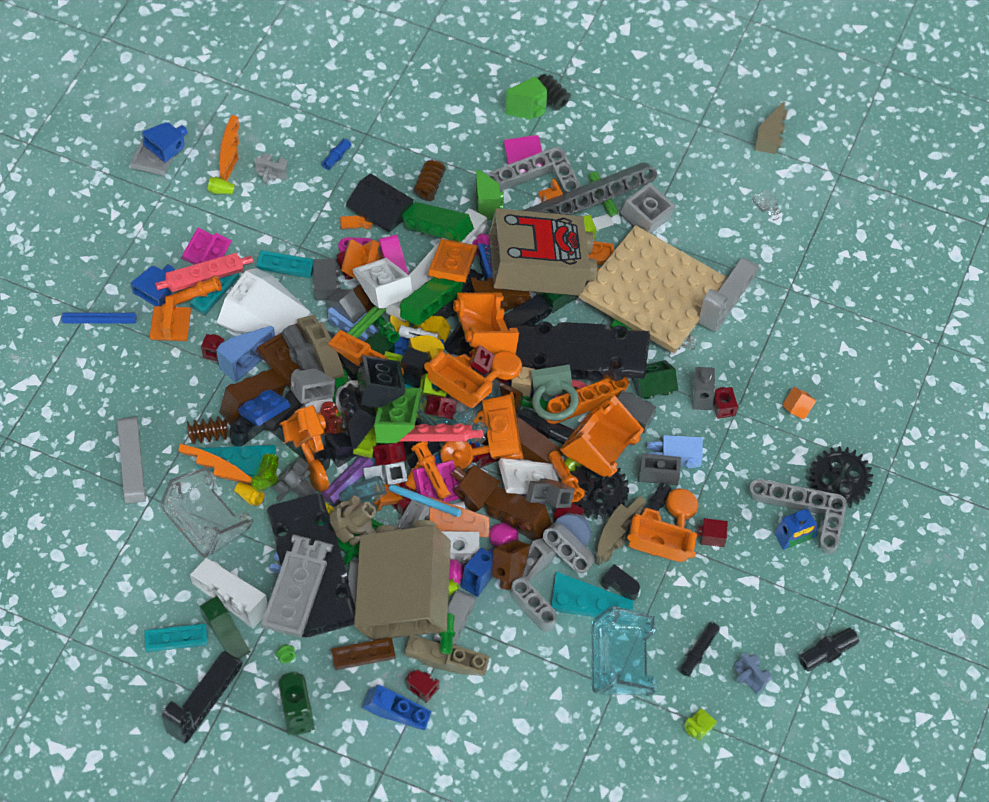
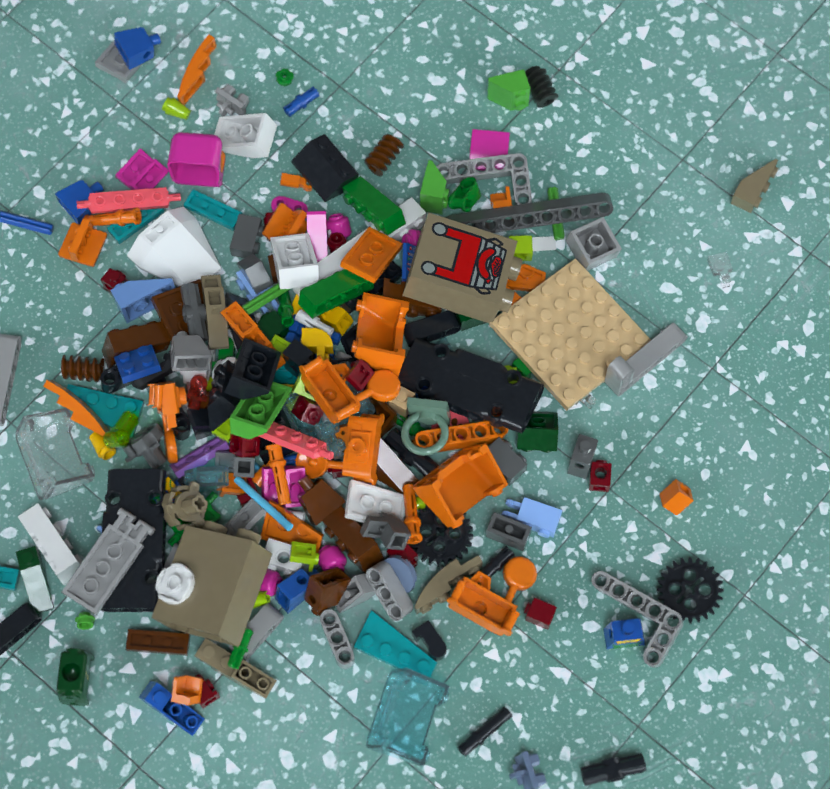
camera: 20 degrees right, 10 degrees up
none -> white tile [155,563,195,605]
none -> dark pink piece [167,132,225,187]
none -> orange panel [171,674,203,705]
none -> white slope [214,113,277,158]
none -> green plate [275,68,294,86]
none -> lime bracket [290,541,319,572]
none -> dark pink head [327,213,352,240]
none -> dark red cone [327,233,346,253]
none -> green piece [448,177,481,212]

